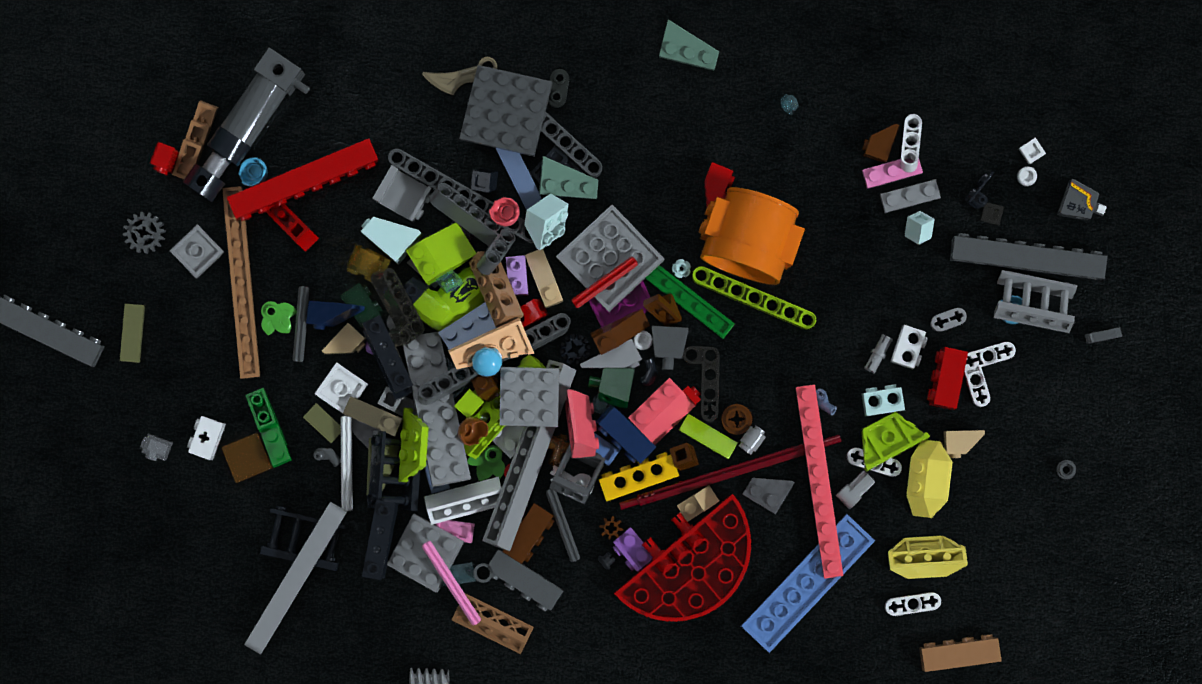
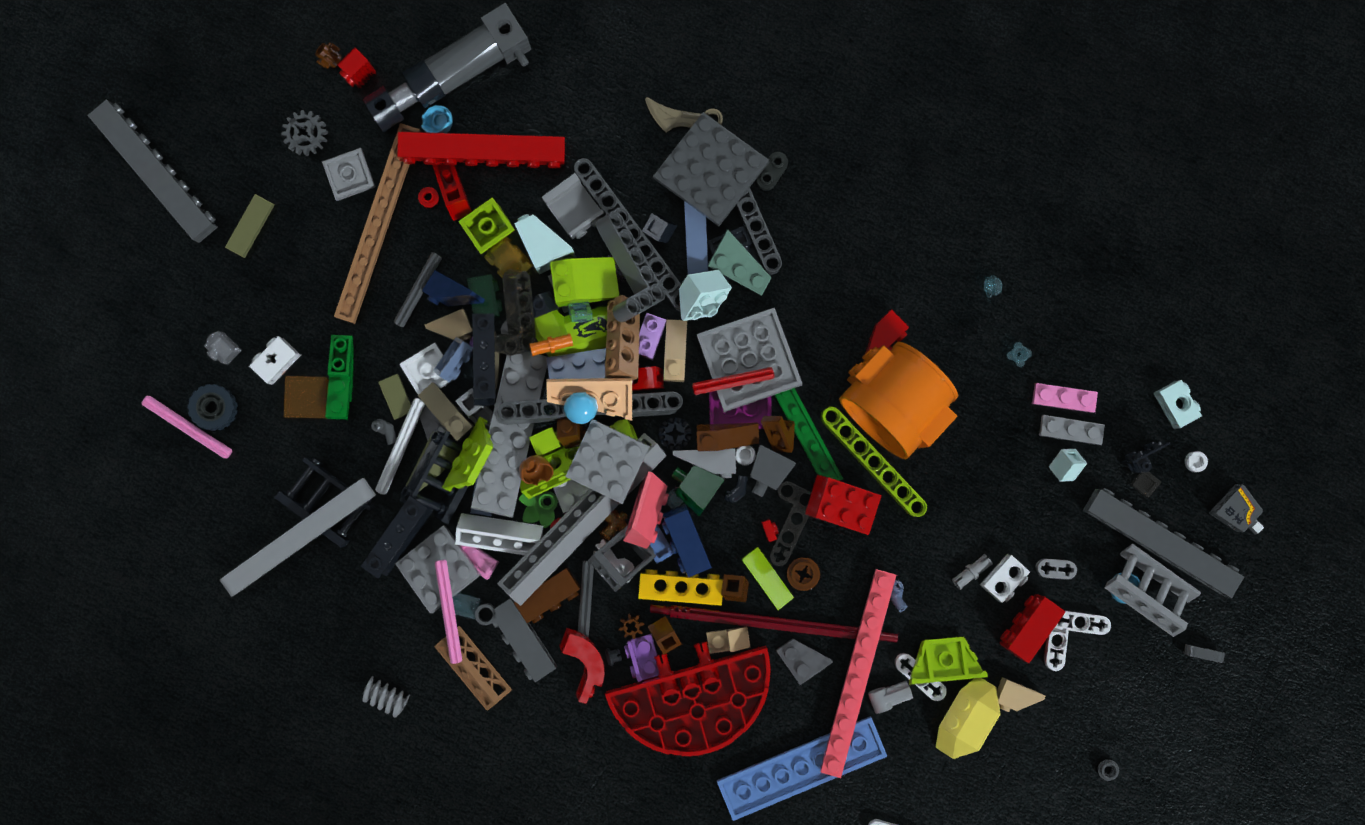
camera: 25 degrees right, 0 degrees up
medium nougat slope [172,101,219,179] -> none
bright green plate [261,301,297,335] -> none
coral hair [489,197,520,227] -> none
coral slope [628,378,695,445] -> none
sand green wing [659,20,719,71] -> none
light aqua plate [672,259,691,278] -> none
light grey brick [739,426,766,455] -> none
light aqua brick [861,384,905,416] -> none
reddish brown slope [862,124,899,163] -> none
light yellow wedge [888,536,968,579] -> none
white beam [900,114,922,173] -> none
white plate [1019,138,1046,164] -> none
none -> bright pink axle [142,396,232,459]
none -> black wheel [187,384,238,431]
none -> reddish brown gear [315,42,342,69]
none -> red plate [418,187,439,208]
none -> sand blue plate [433,337,473,383]
none -> lime slope [459,198,515,254]
none -> orange pin [529,333,573,357]
none -> red arch [559,628,604,704]
none -> reddish brown brick [648,616,681,655]
none -> red brick [805,475,882,535]
none -> clear light blue plate [1007,342,1032,367]
none -> light aqua brick [1154,380,1202,429]

